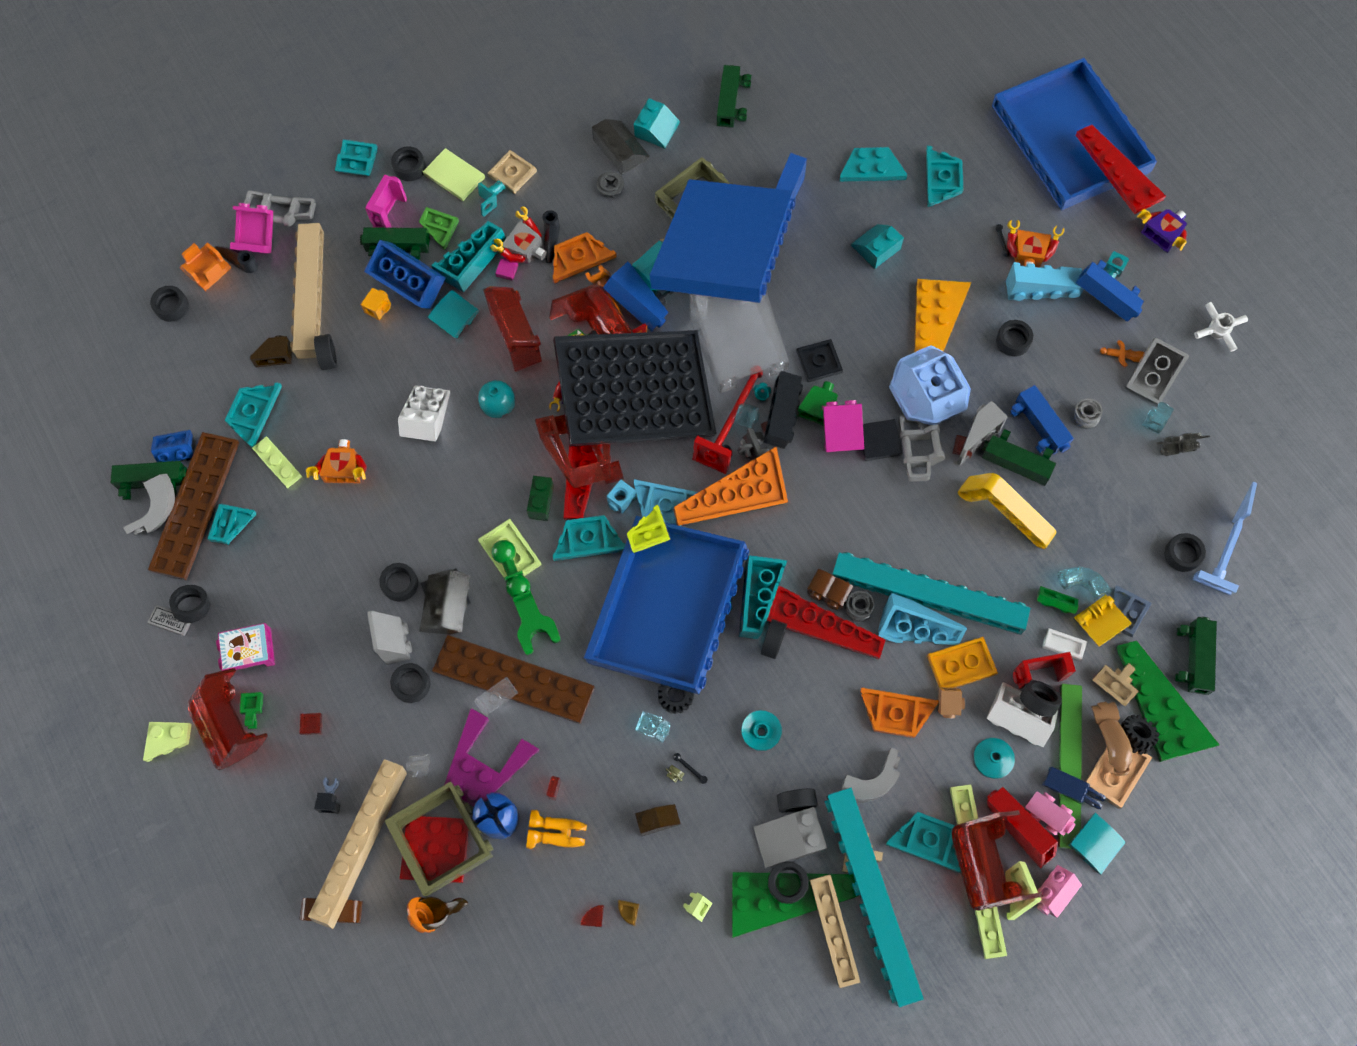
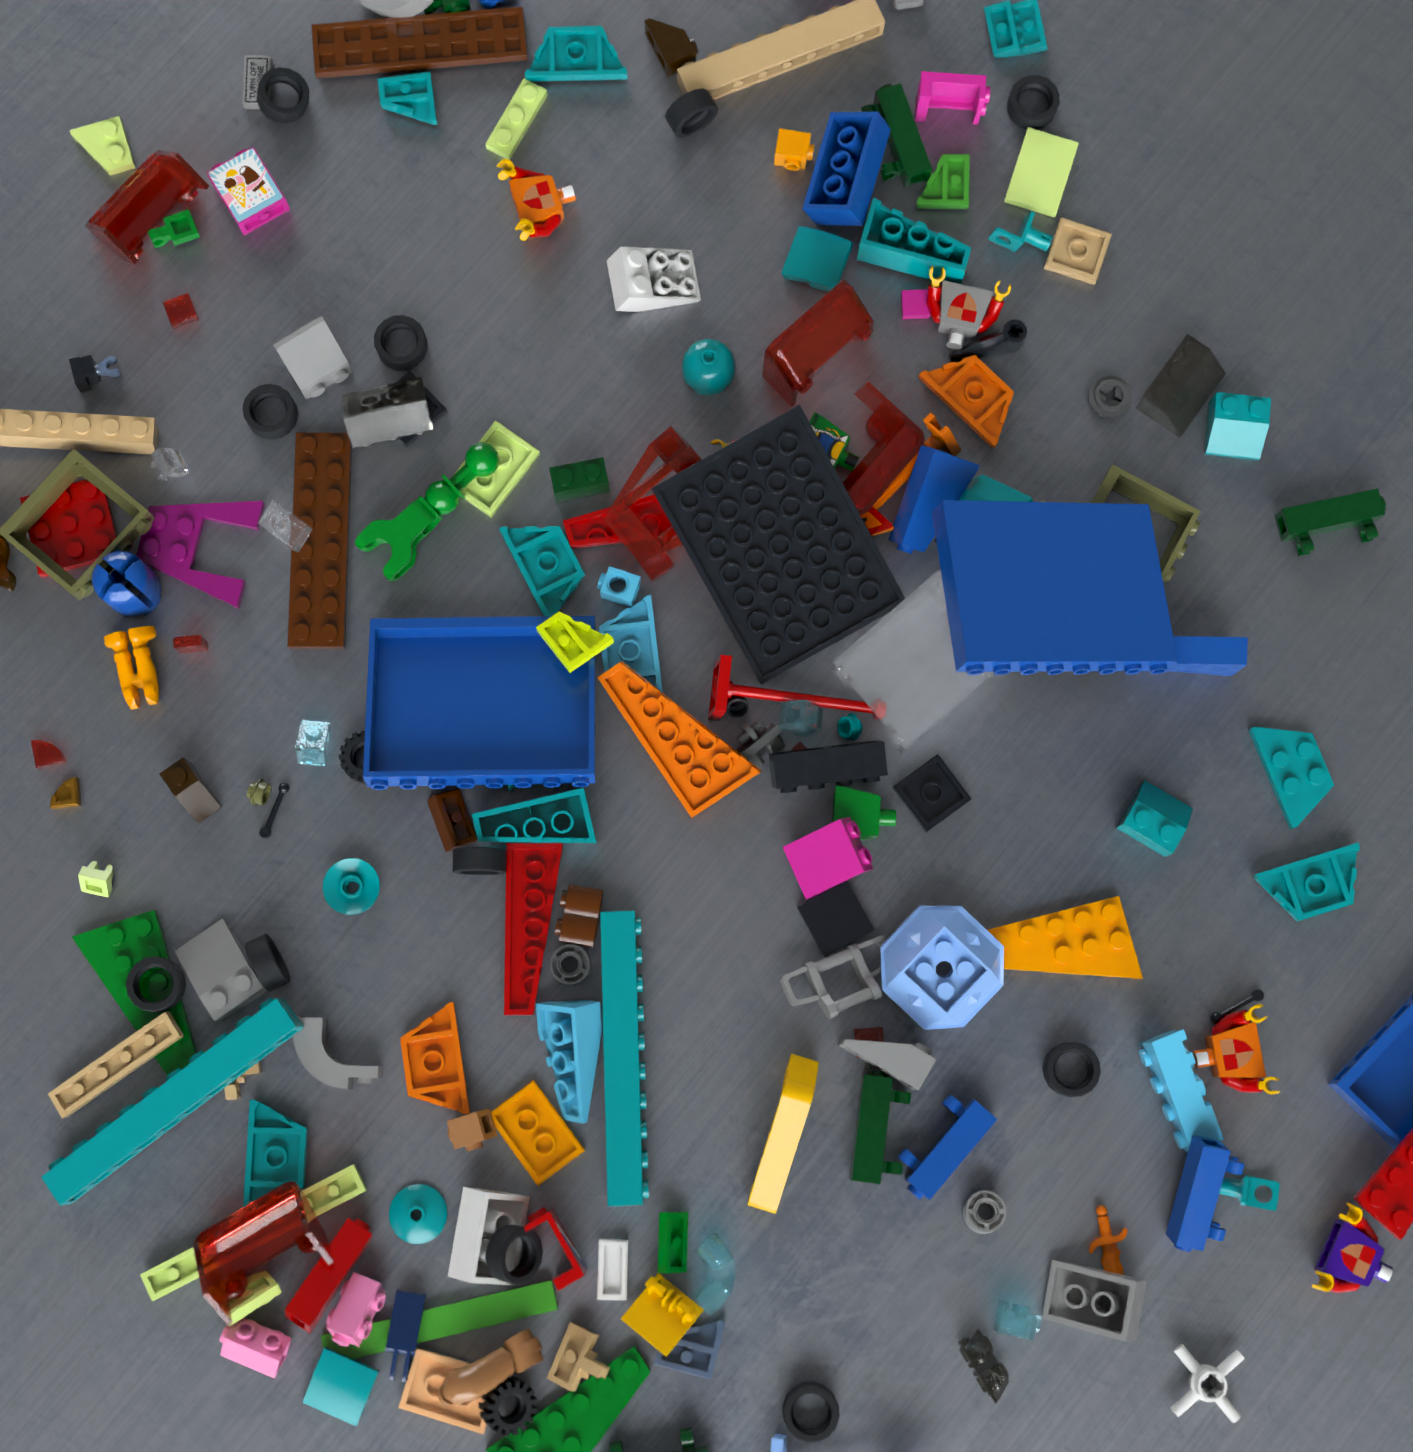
camera: 65 degrees right, 10 degrees up
none -> reddish brown slope [427,788,478,852]

